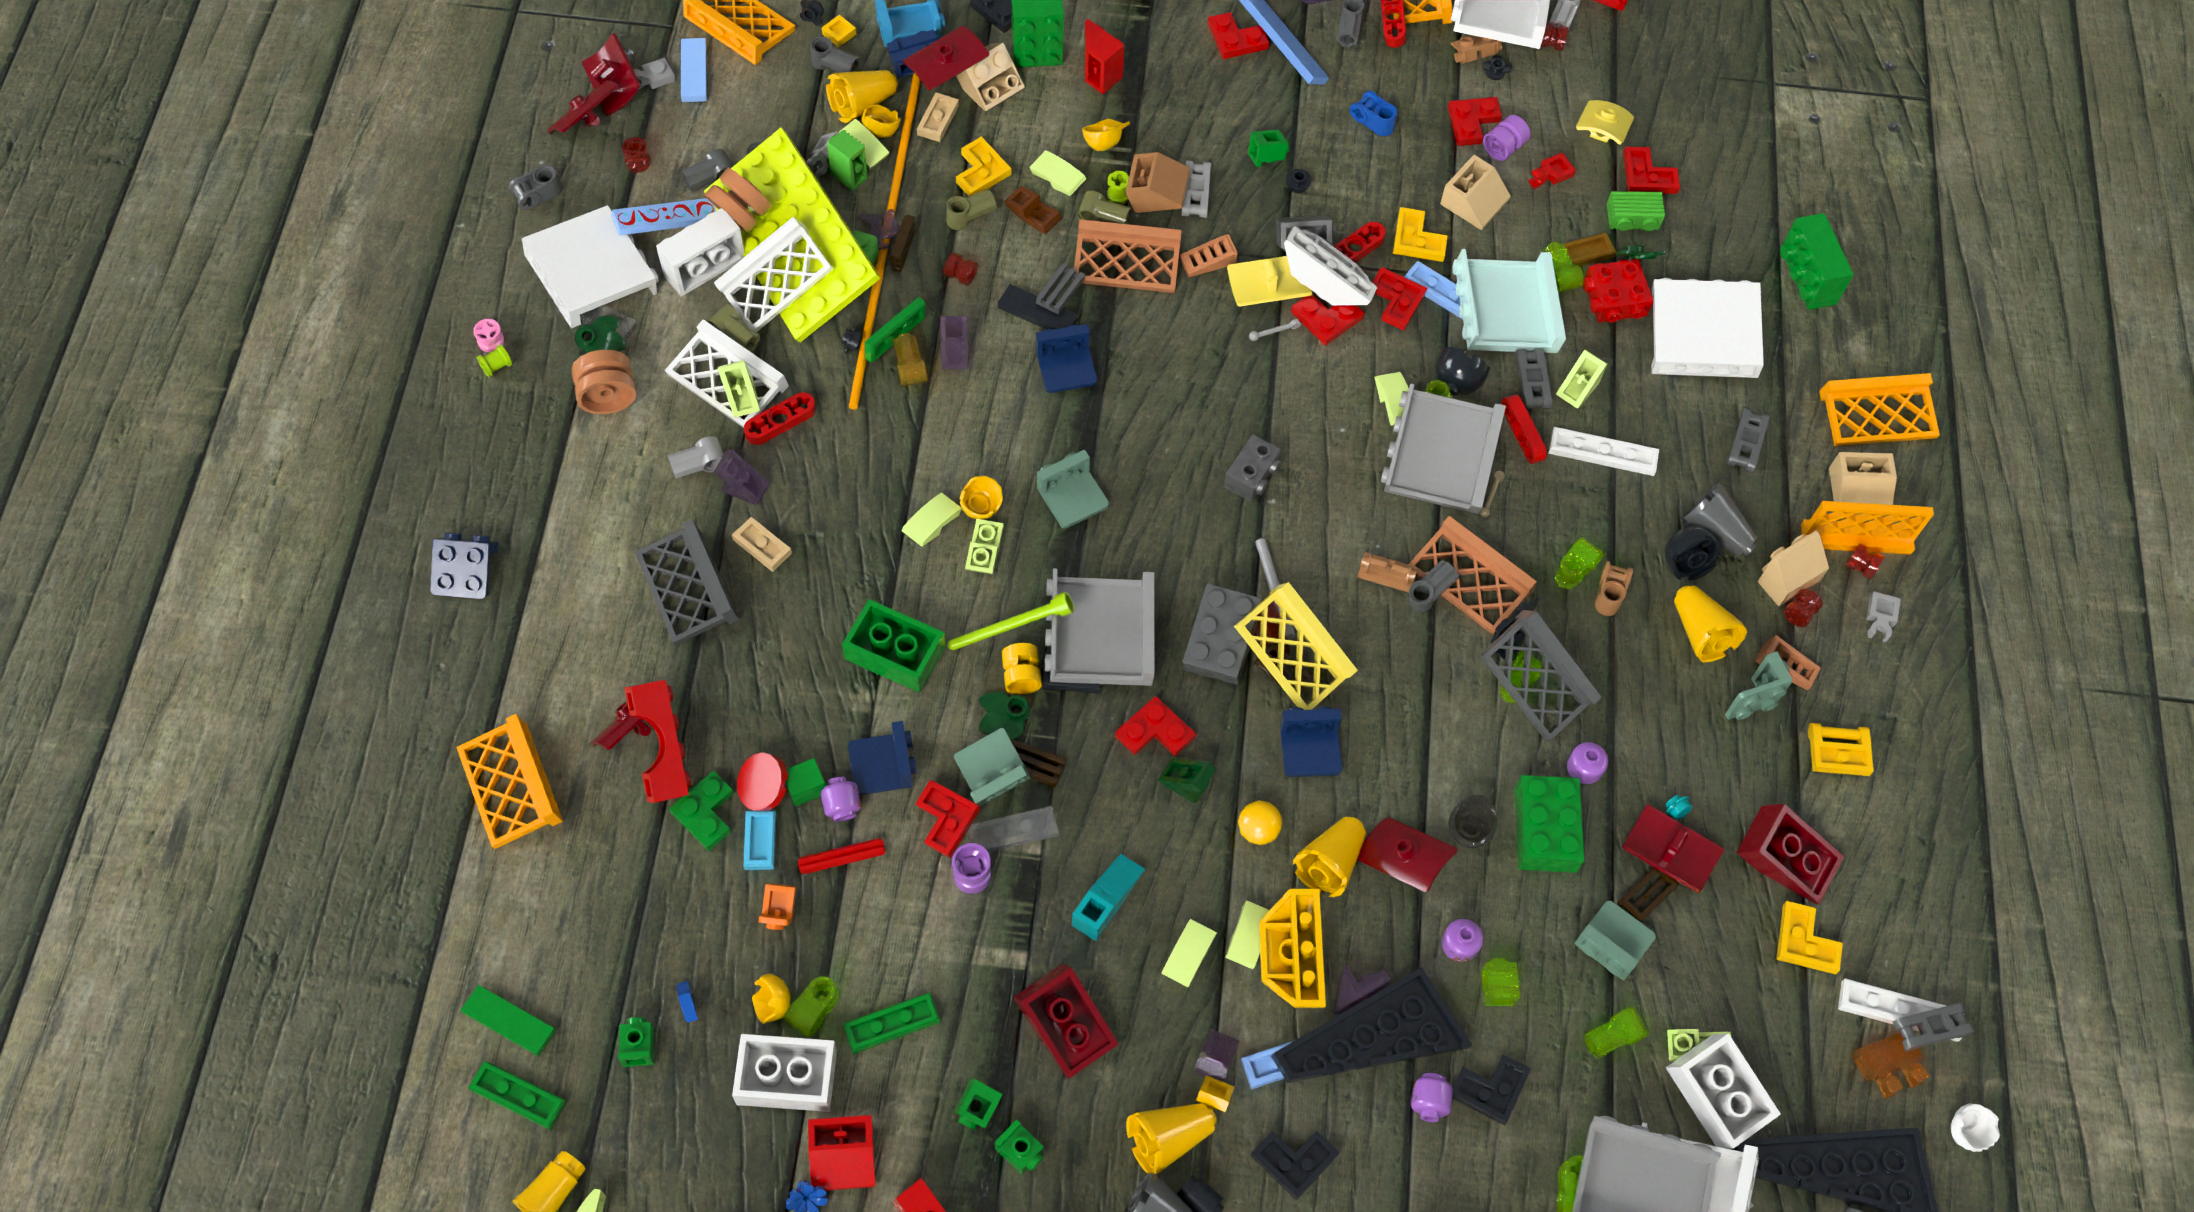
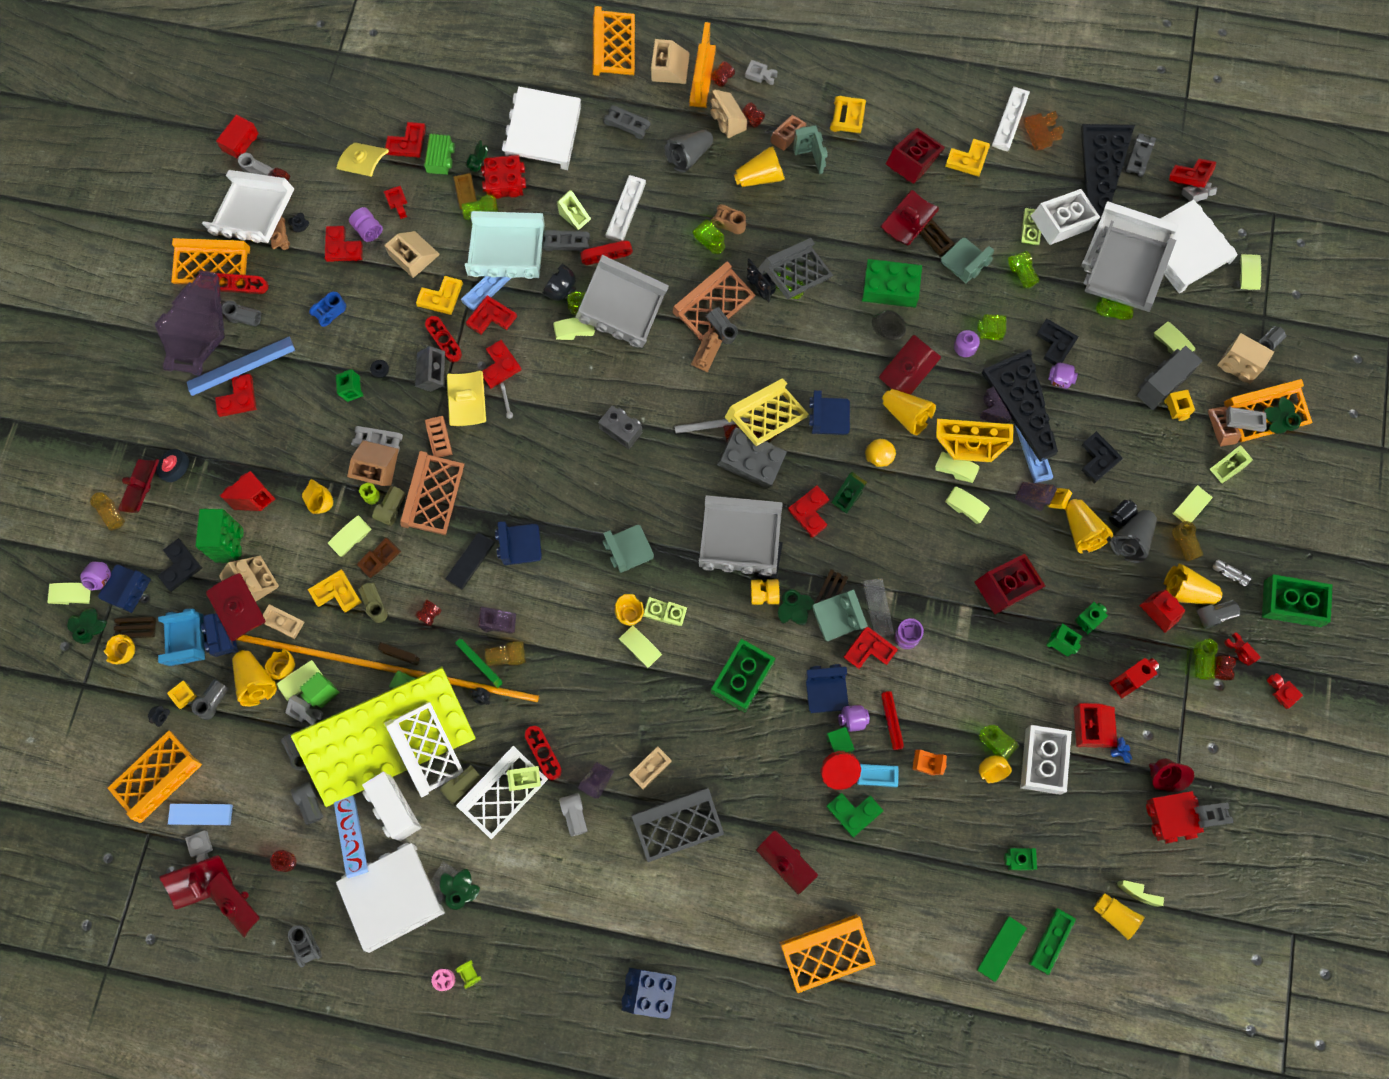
camera: 80 degrees left, 10 degrees up
nougat wheel [571,350,637,414] -> none
red arch [624,680,691,803] -> none
blue tile [677,981,698,1023] -> none
nougat wheel [704,167,772,233] -> none
green tile [843,992,940,1055] -> none
piece [861,209,899,250] -> none
lime piece [948,592,1074,650] -> none
dark grey tile [1036,263,1085,314] -> none
teal slope [1072,854,1145,942] -> none
white wedge [1284,226,1377,305] -> none
medium lavender head [1567,742,1608,784] -> none
black cylinder [1665,526,1723,581] -> none
teal plate [1665,795,1693,821] -> none
green brick [1780,213,1854,310] -> none
dark grey plate [1893,1003,1975,1051] -> none
white hair [1951,1103,2000,1152] -> none

